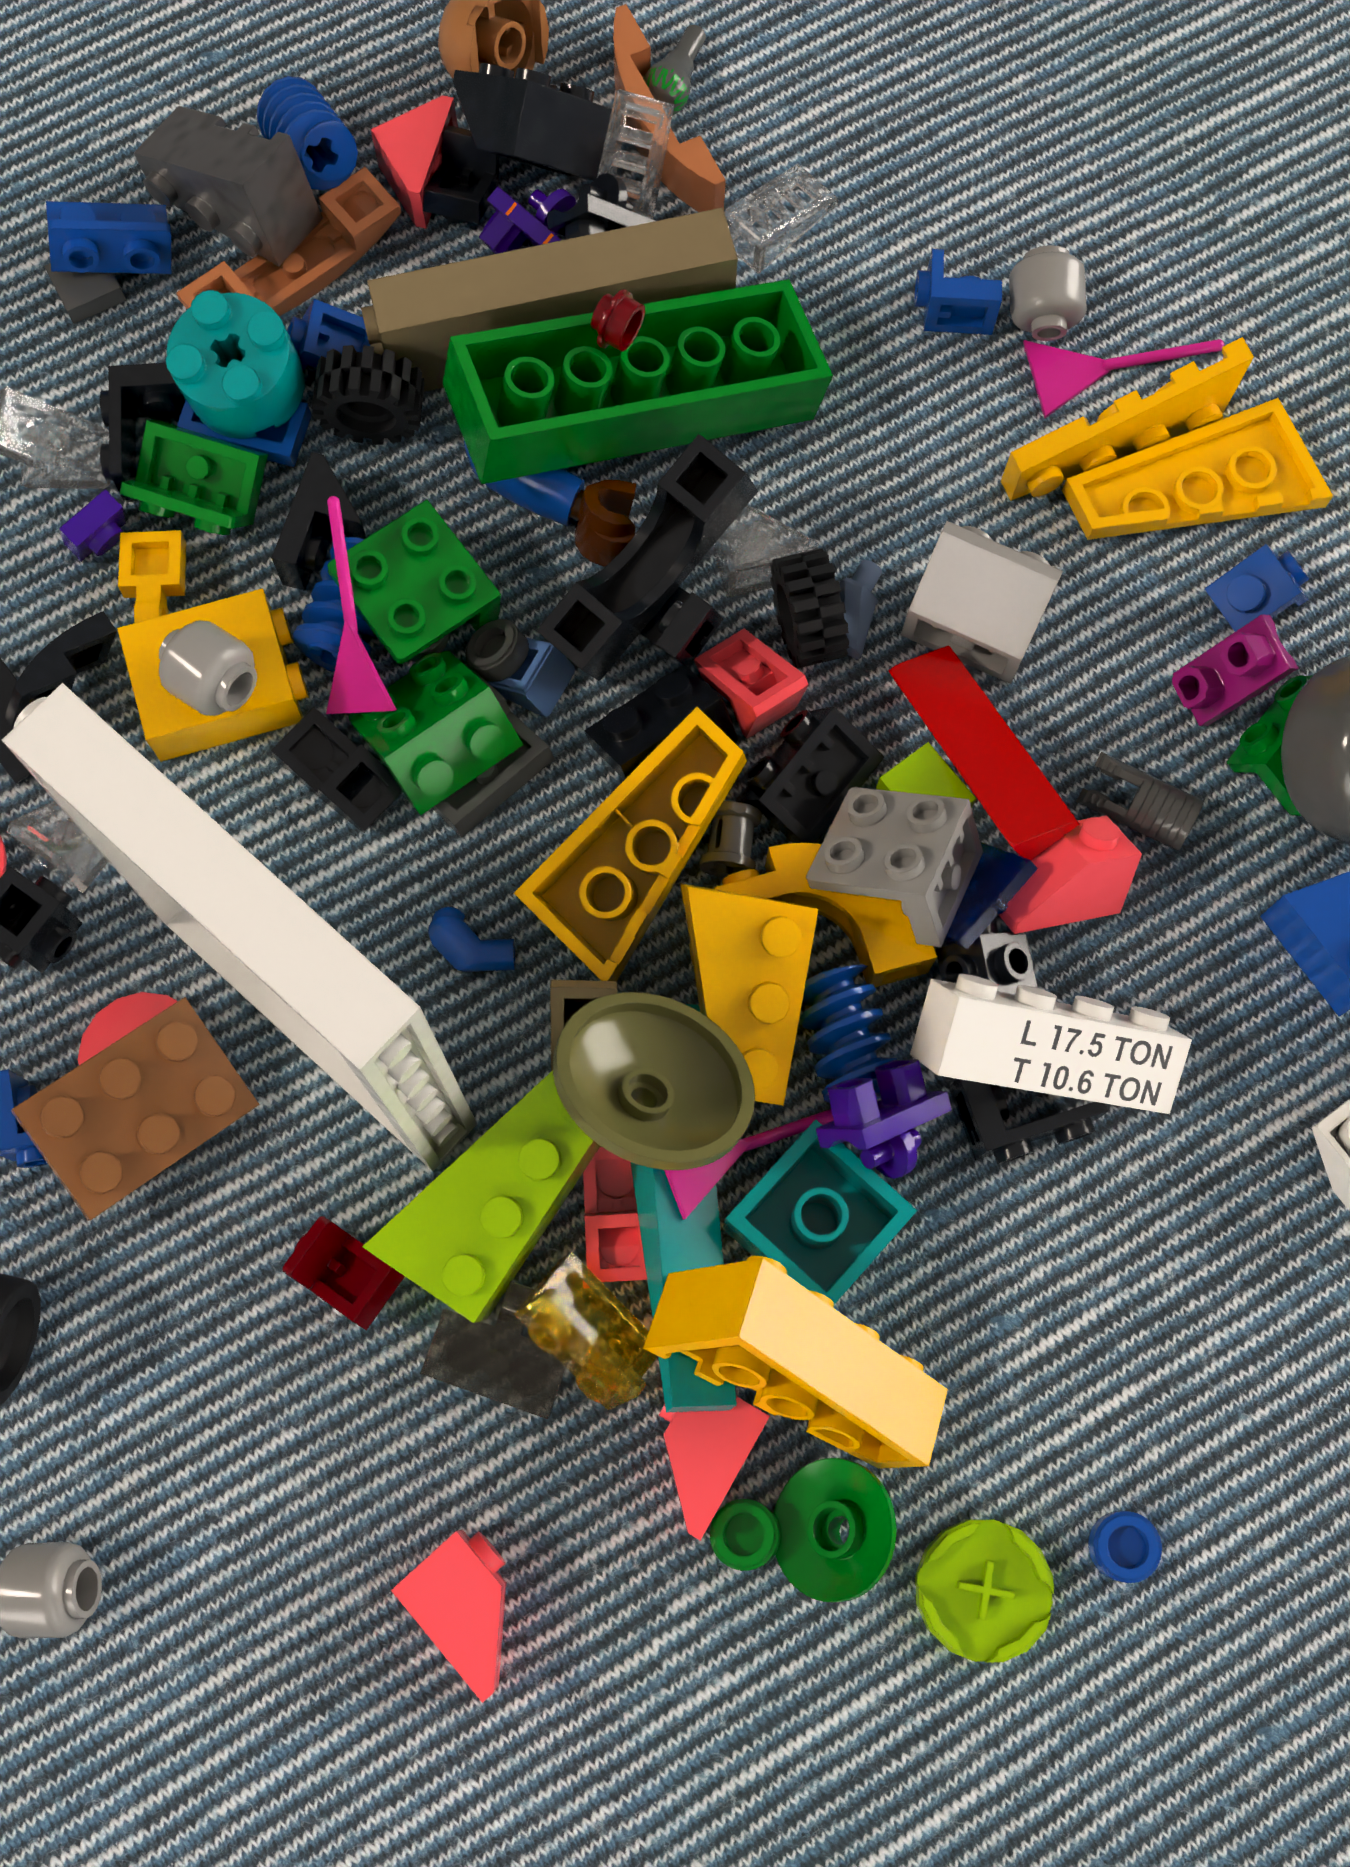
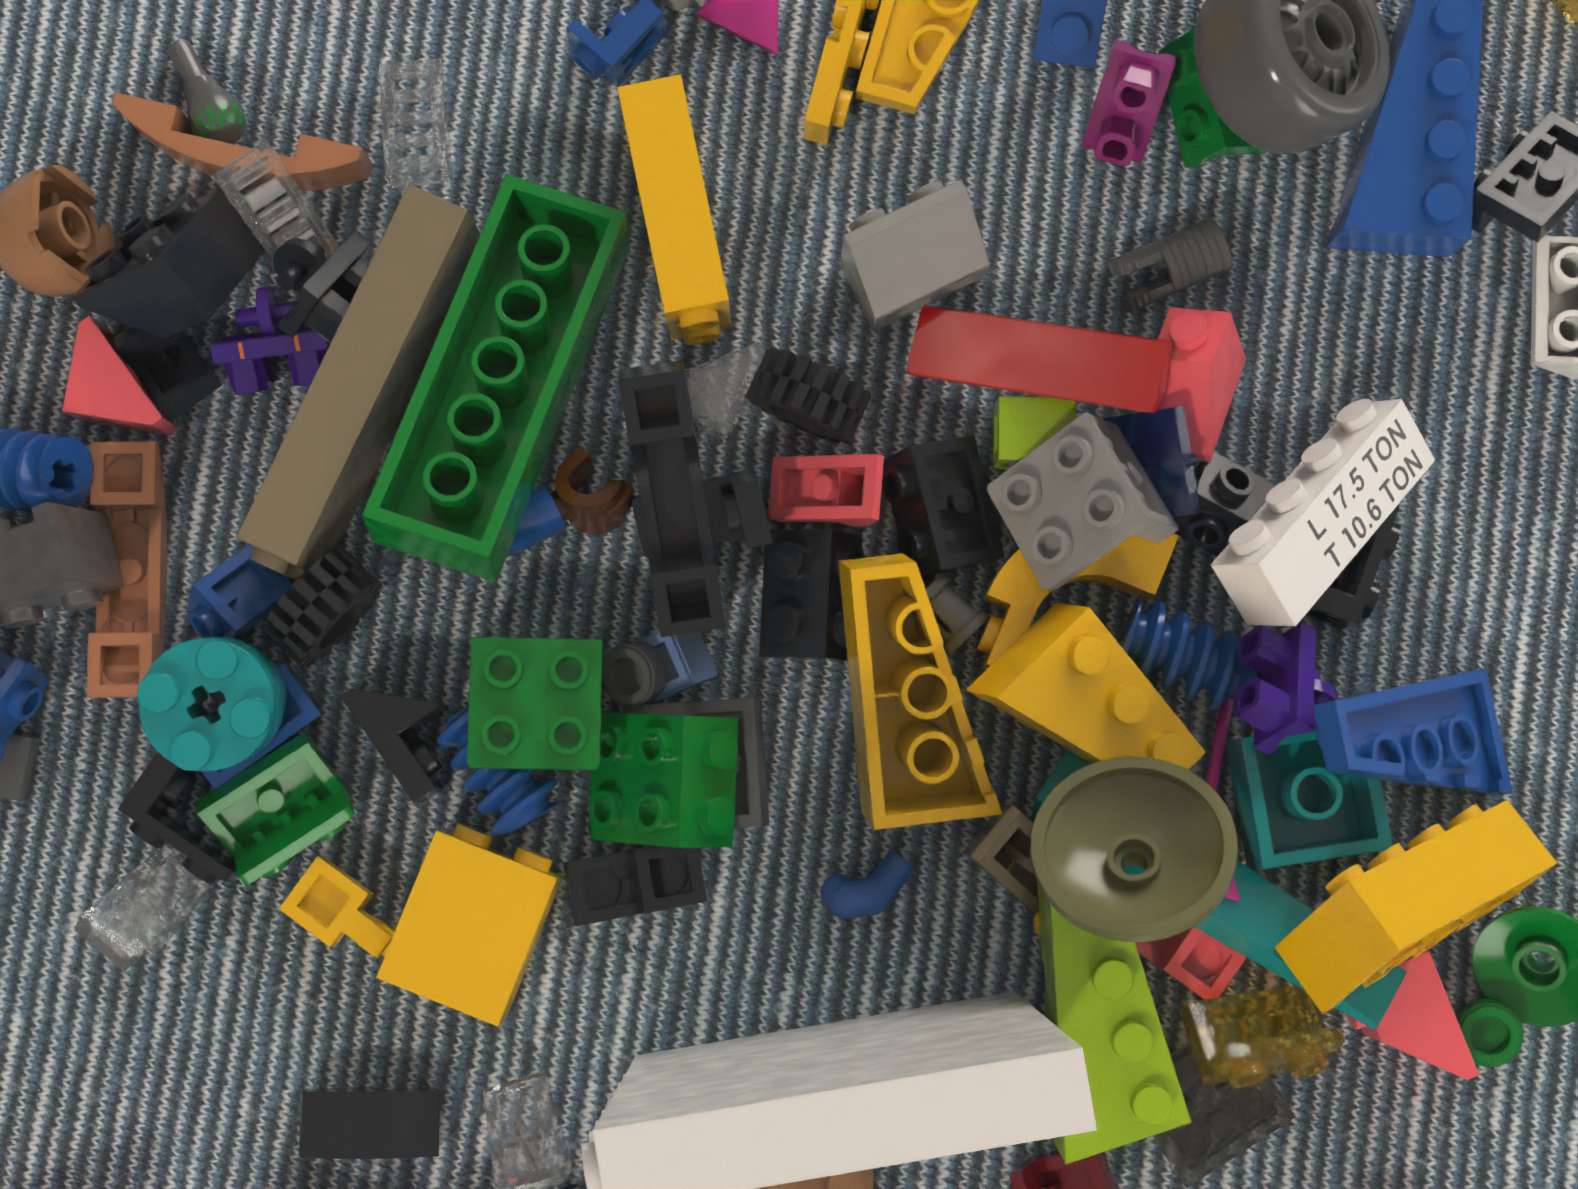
camera: 50 degrees left, 10 degrees up
black slope [5,611,117,727] -> none
dark purple plate [59,489,126,562] -> none
light grey head [159,620,257,716] -> none
dark pink piece [326,496,397,714] -> none
dark red plate [591,289,645,351] -> none
sand blue bar [839,560,882,660] -> none
none -> yellow window [617,74,732,345]
none -> blue wing [1313,668,1513,796]

